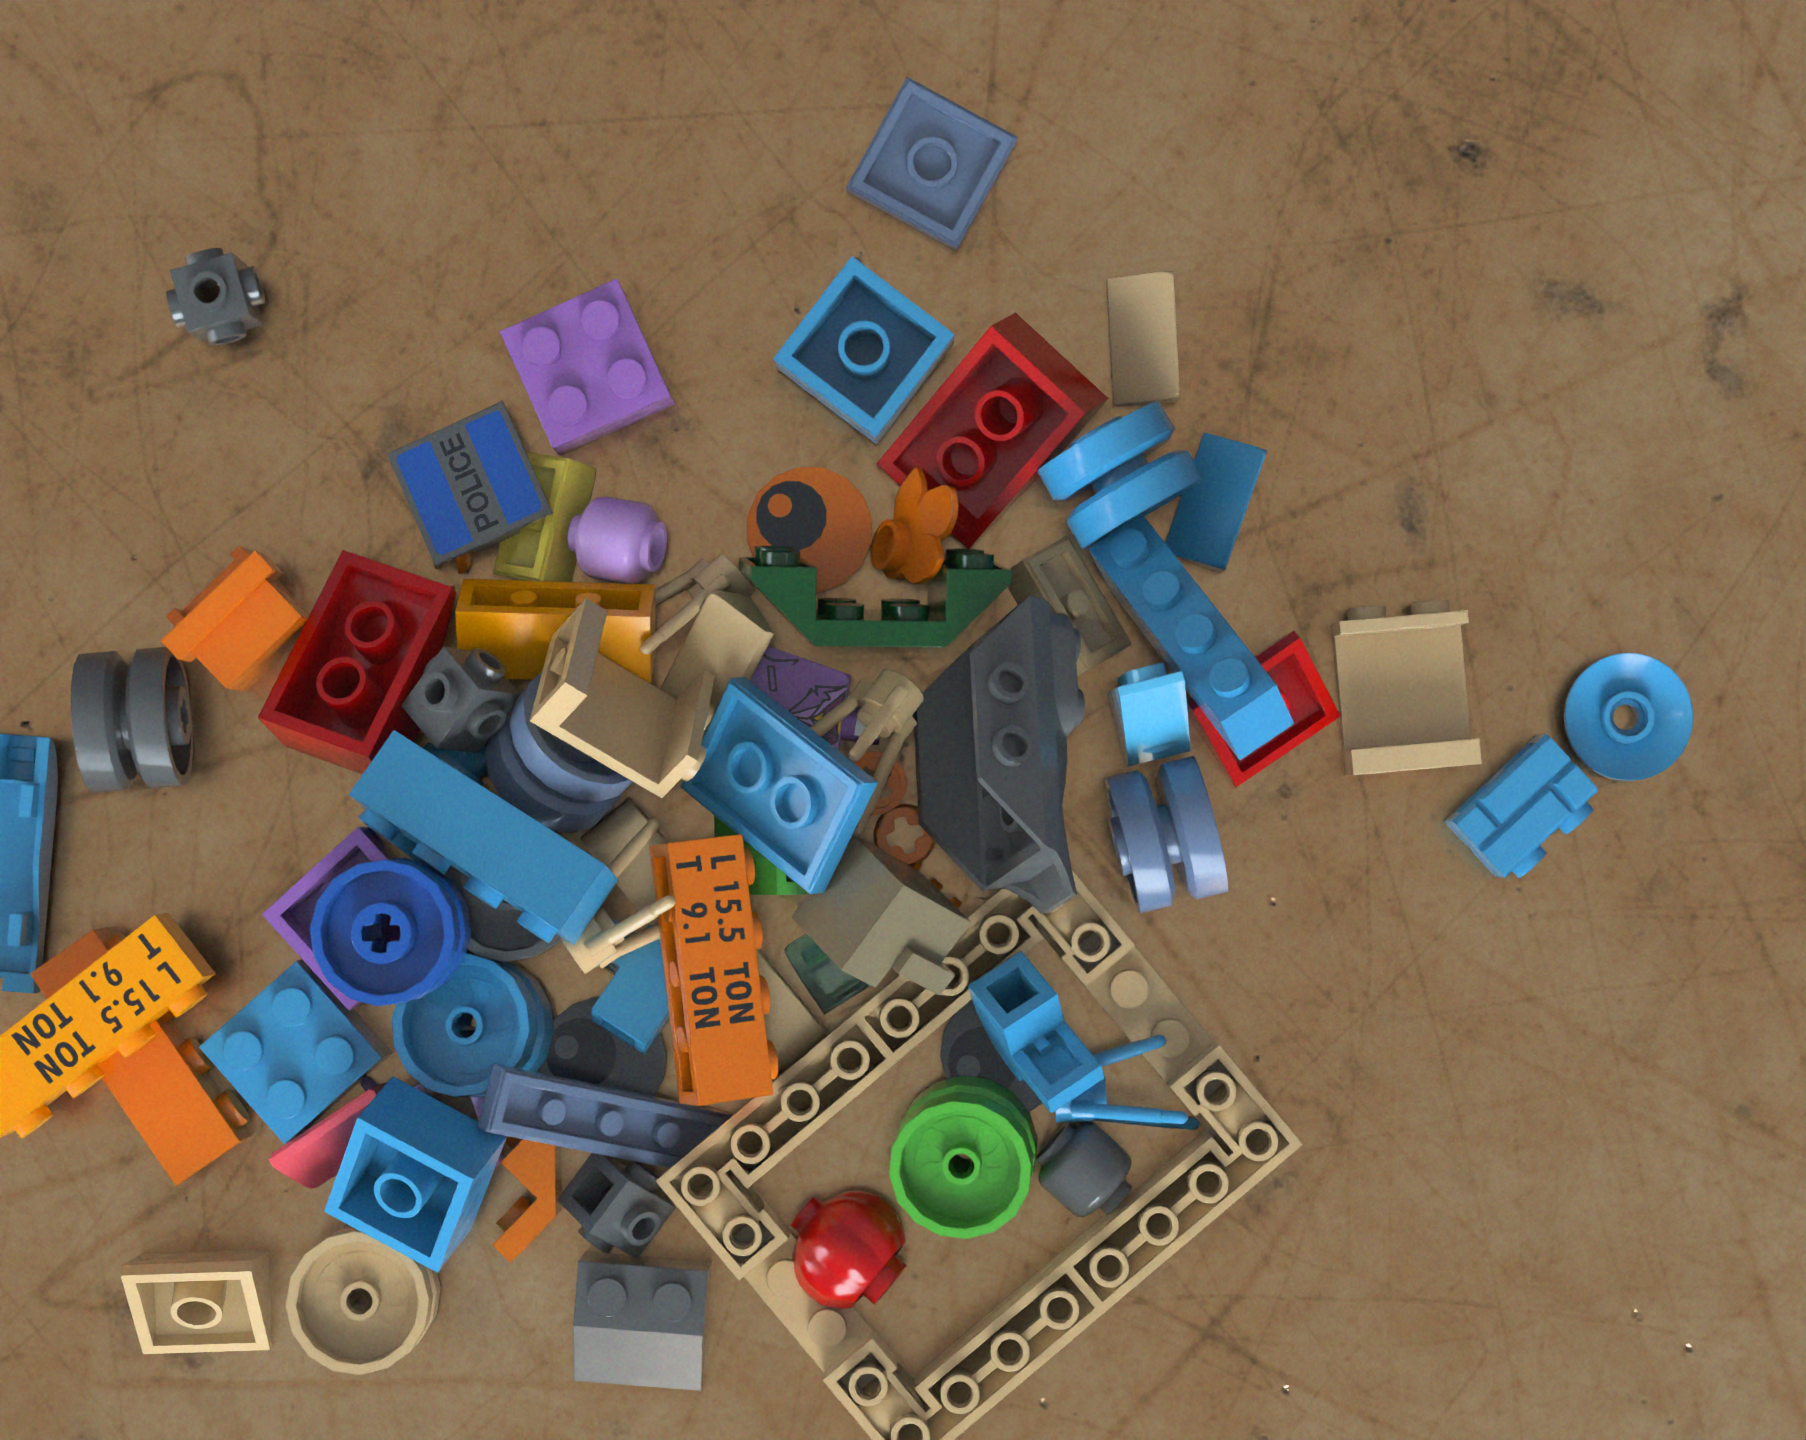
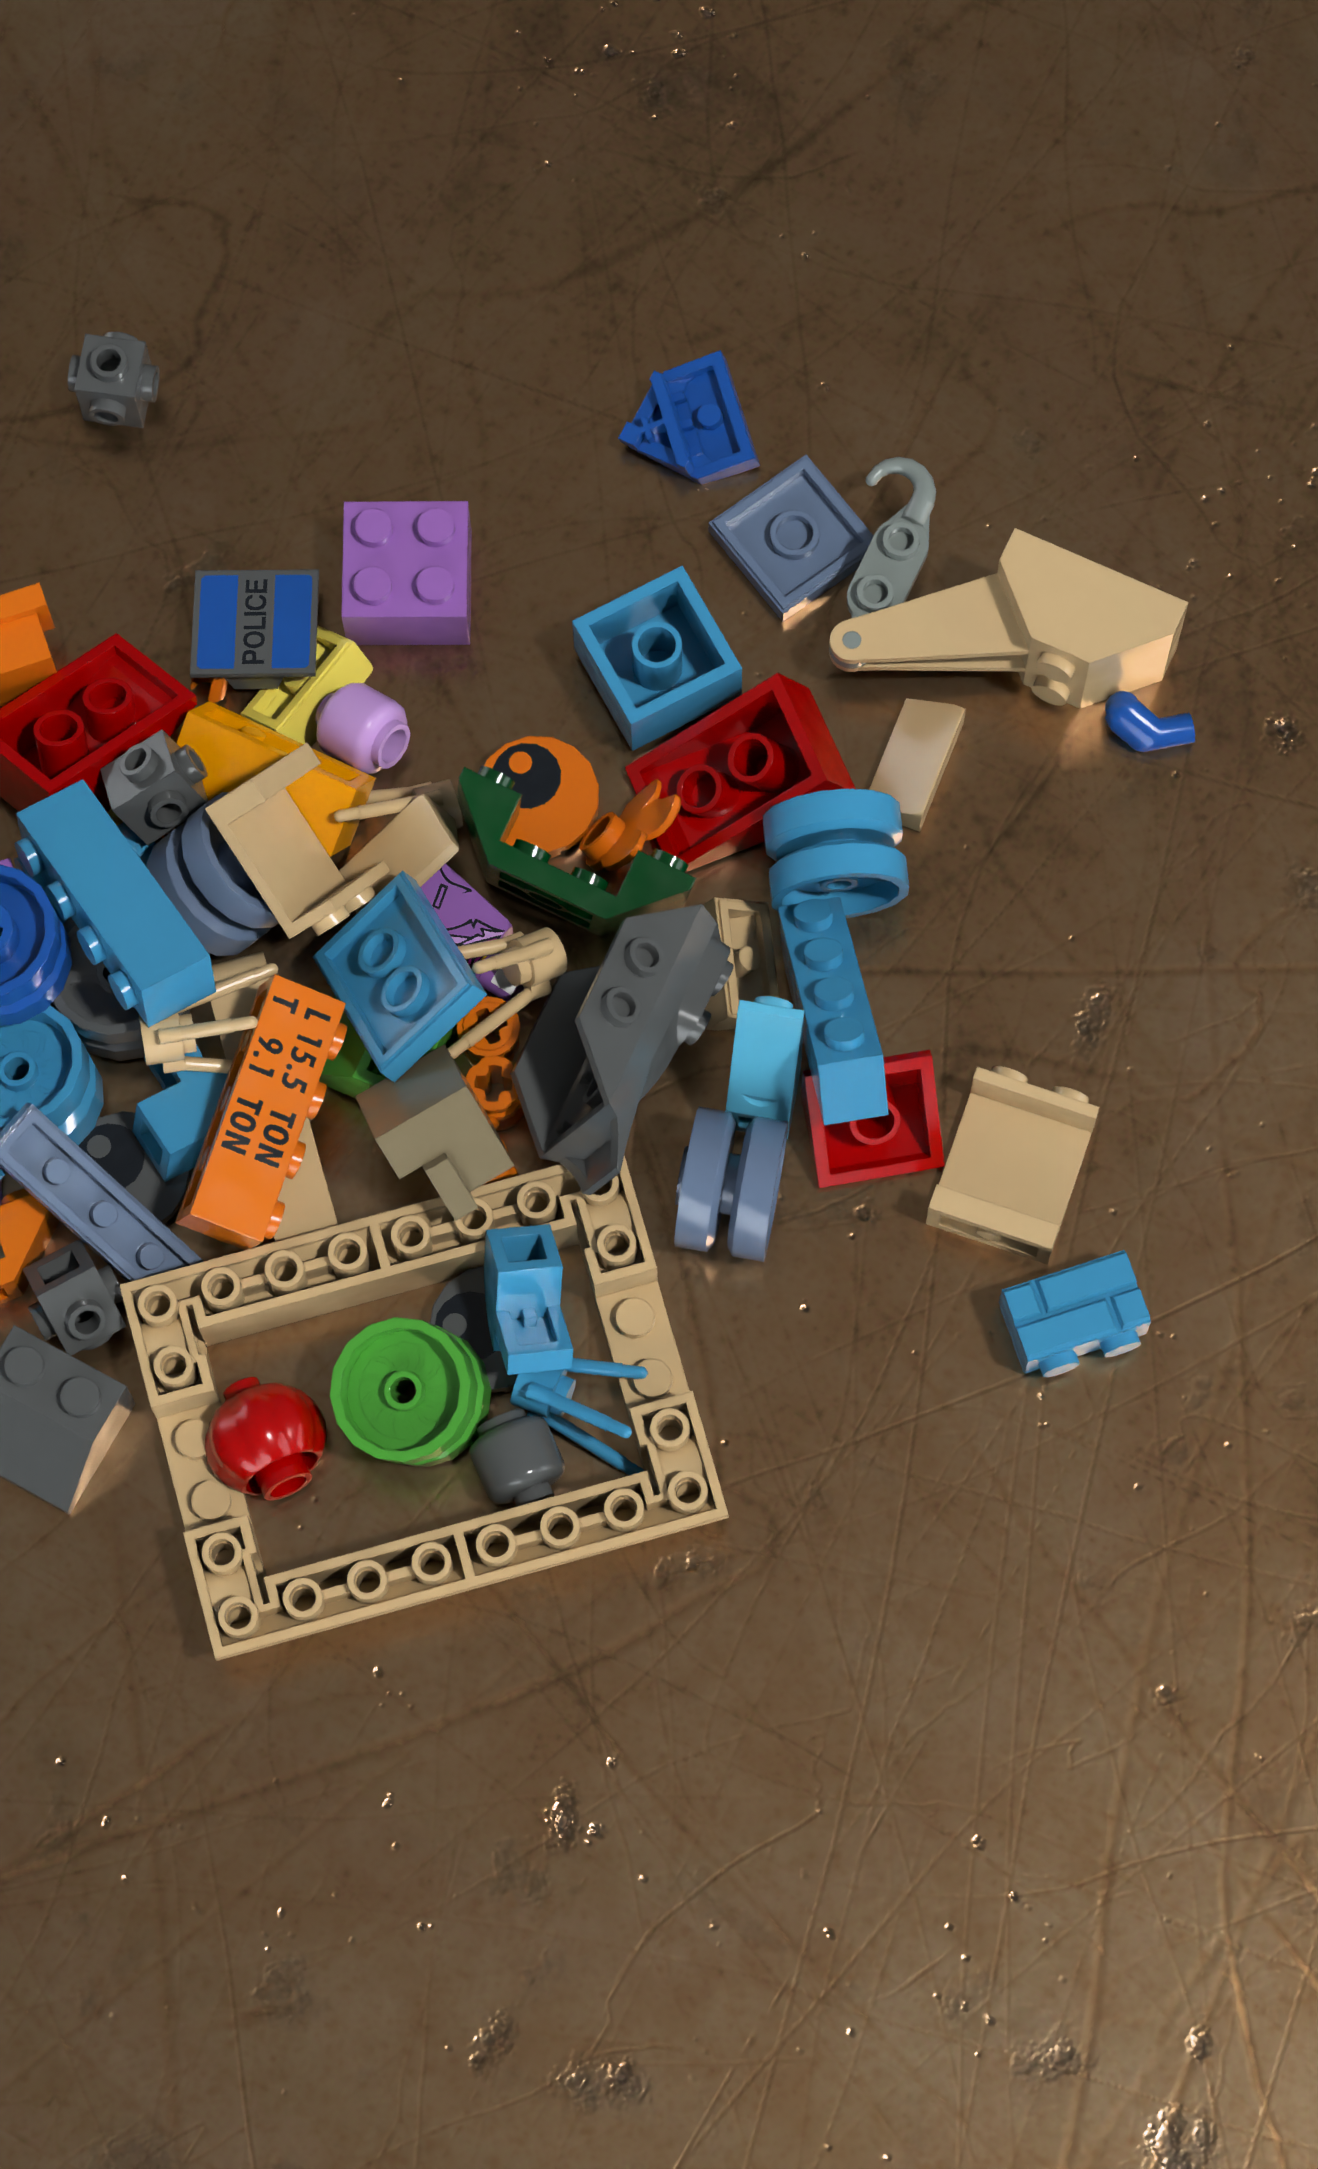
camera: 25 degrees right, 15 degrees down
clear light blue slope [784,933,871,1015] -> none
dark azure slope [1165,432,1267,573] -> none
dark azure dish [1564,653,1693,781] -> none
none -> blue slope [618,350,760,485]
none -> tan slope [829,457,1189,709]
none -> blue arm [1105,691,1195,752]

